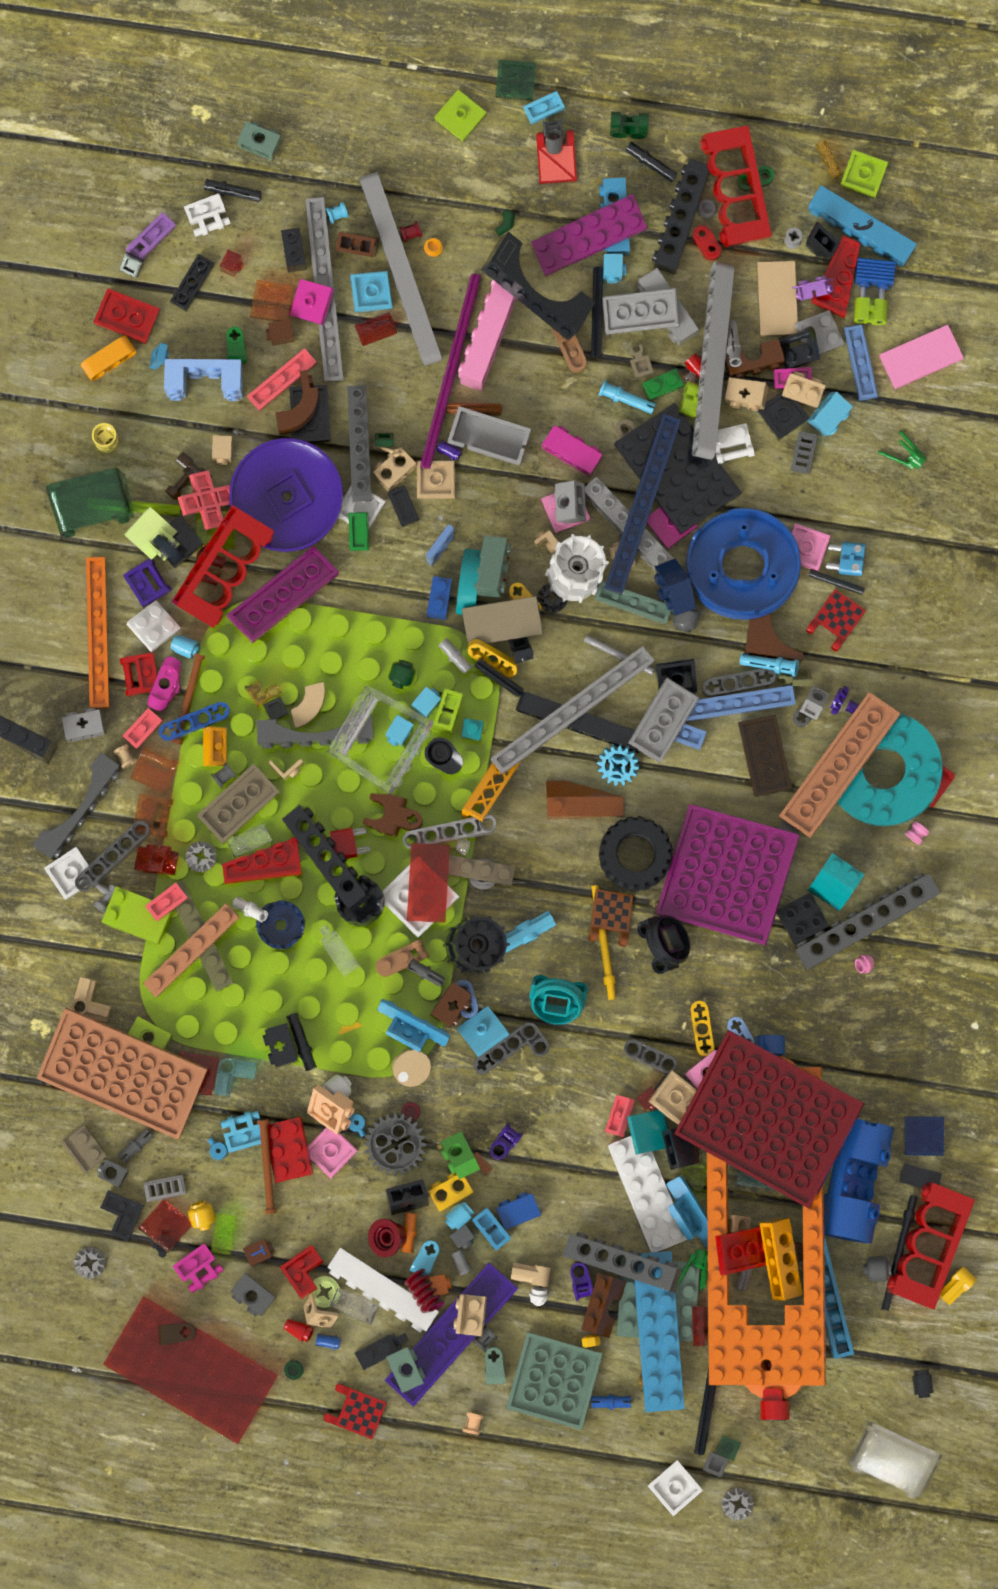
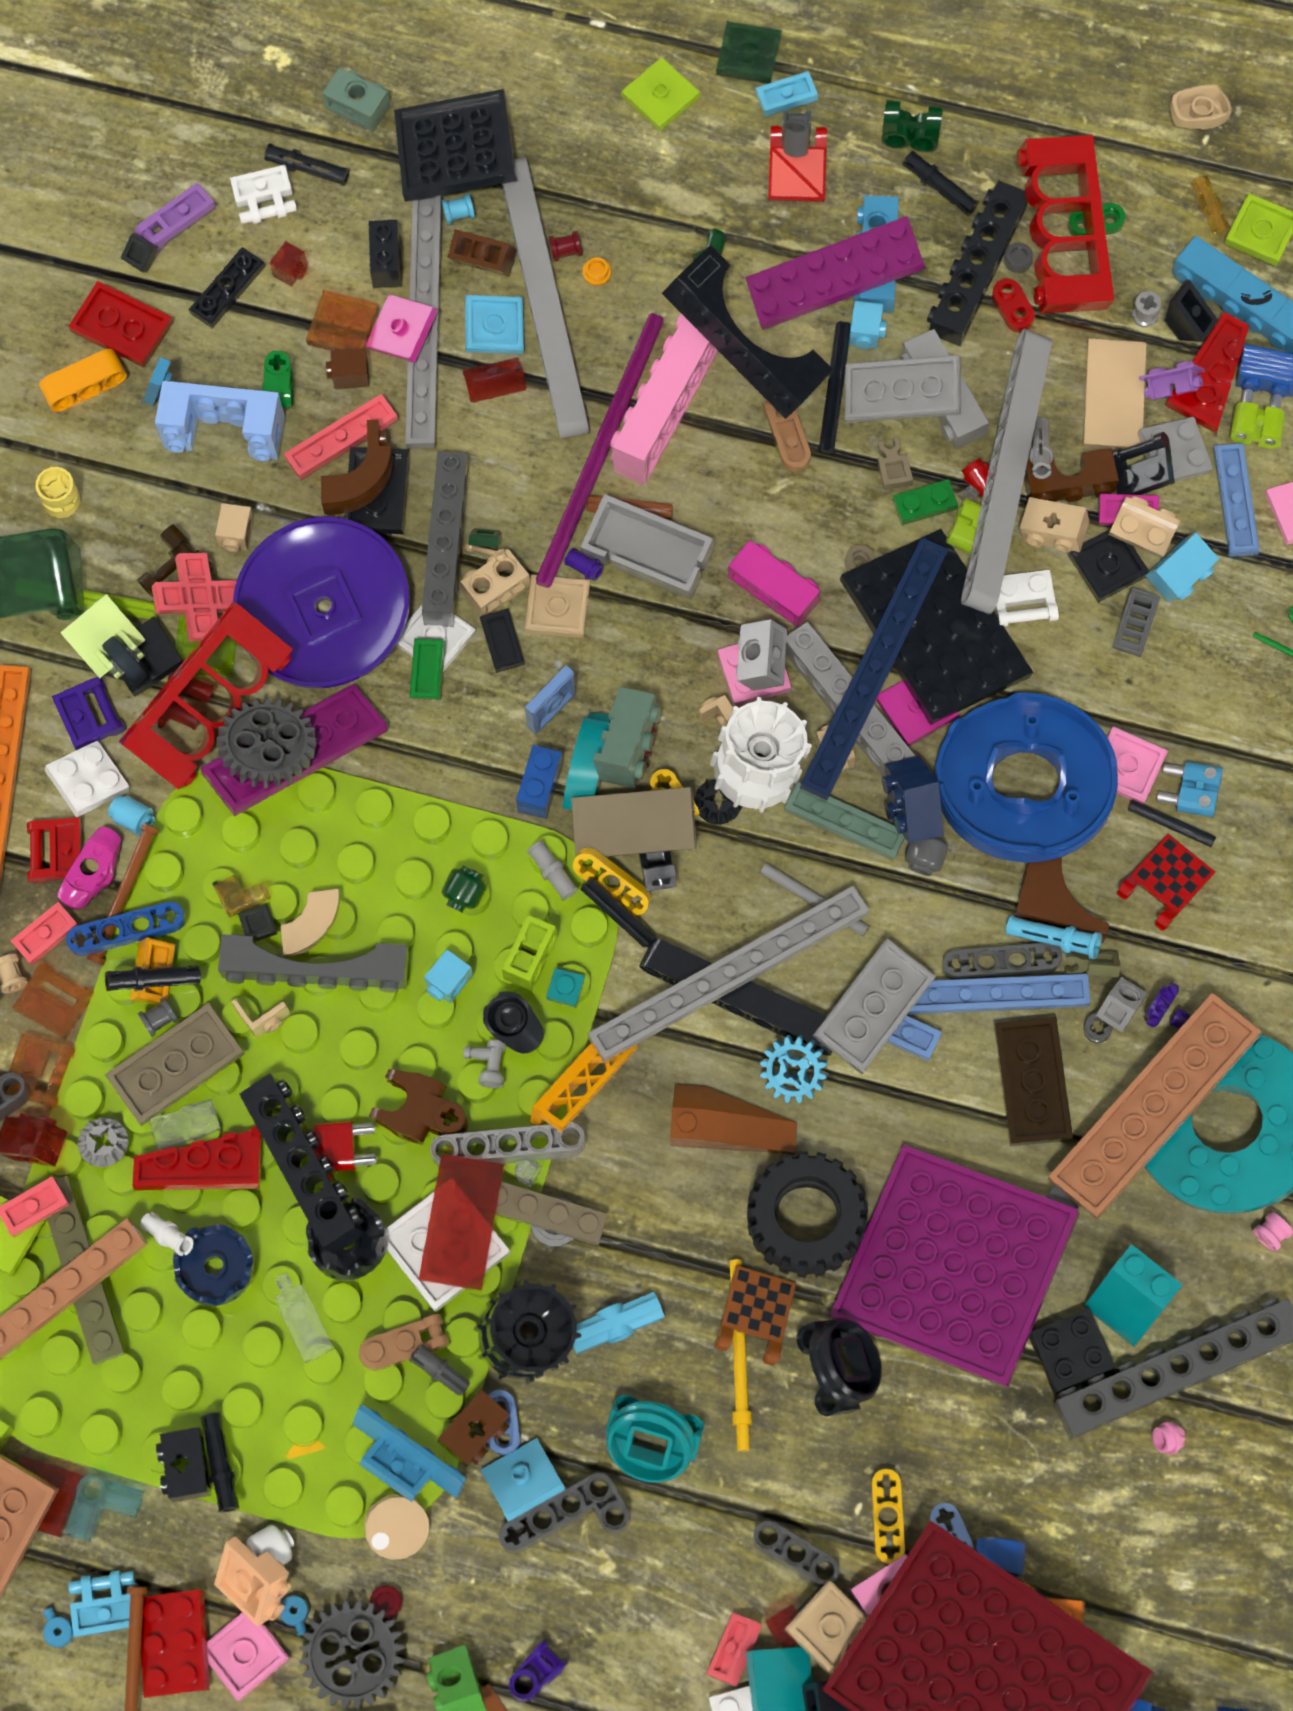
camera: 10 degrees right, 10 degrees down
clear windscreen [327,686,434,795] -> none
medium azure brick [411,687,441,719] -> none
medium azure pin [598,380,656,415] -> none
black slope [655,659,697,692] -> none
none -> black pin [105,965,201,992]
none -> dark grey gear [217,697,316,788]
none -> black plate [394,89,517,202]
none -> light grey piece [463,1040,506,1088]
none -> tan piece [1170,85,1232,130]

